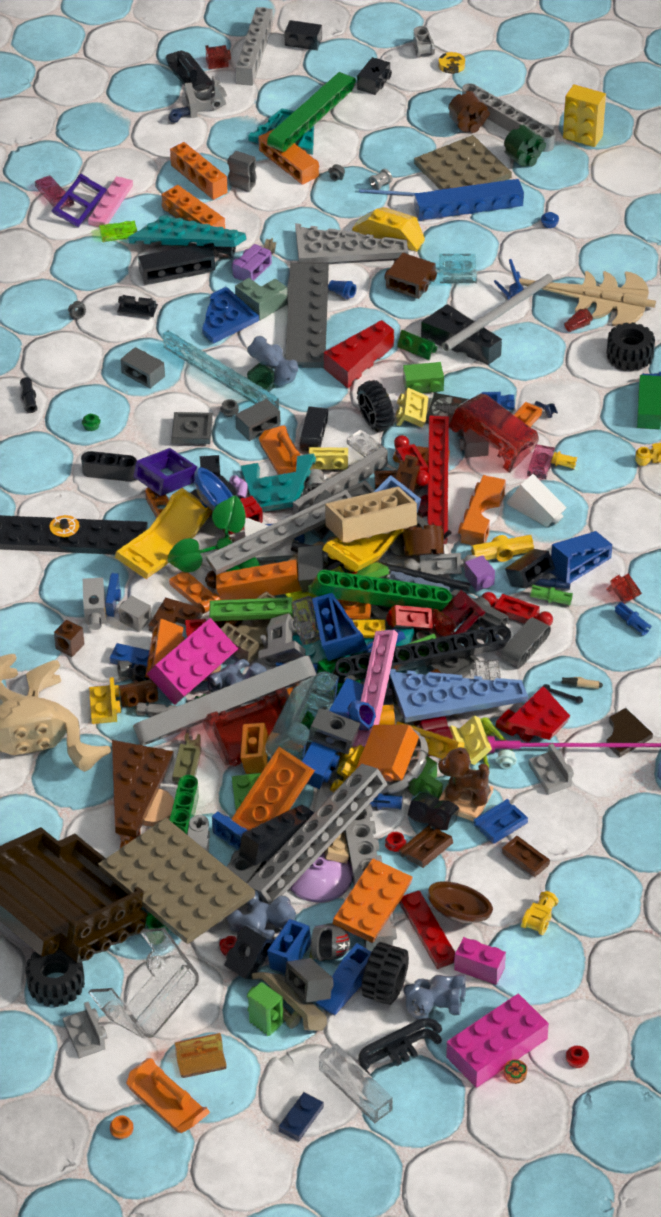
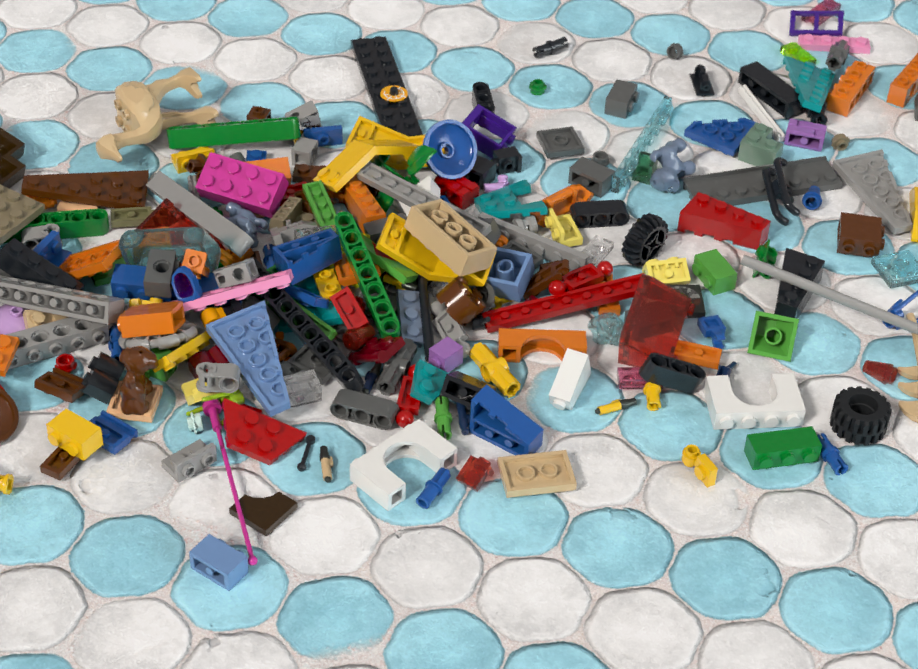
camera: 70 degrees right, 5 degrees down
none -> yellow brick [46,409,103,461]
none -> green beam [166,117,301,149]
none -> orange bracket [182,249,210,280]
none -> light grey piece [196,362,241,393]
none -> light grey leg [213,257,260,288]
none -> yellow windscreen [313,140,418,193]
none -> white arch [350,419,458,511]
none -> teal wing [410,359,448,405]
none -> tan plate [497,450,577,498]
none -> clear light blue hair [587,312,627,346]
none -> piece [595,398,637,415]
none -> black beam [639,353,706,394]
none -> white arch [703,373,806,430]
none -> white axle [738,85,786,142]
none -> bright green slope [747,311,799,362]
none -> black piece [762,157,801,226]
none -> dark grey piece [825,39,850,71]

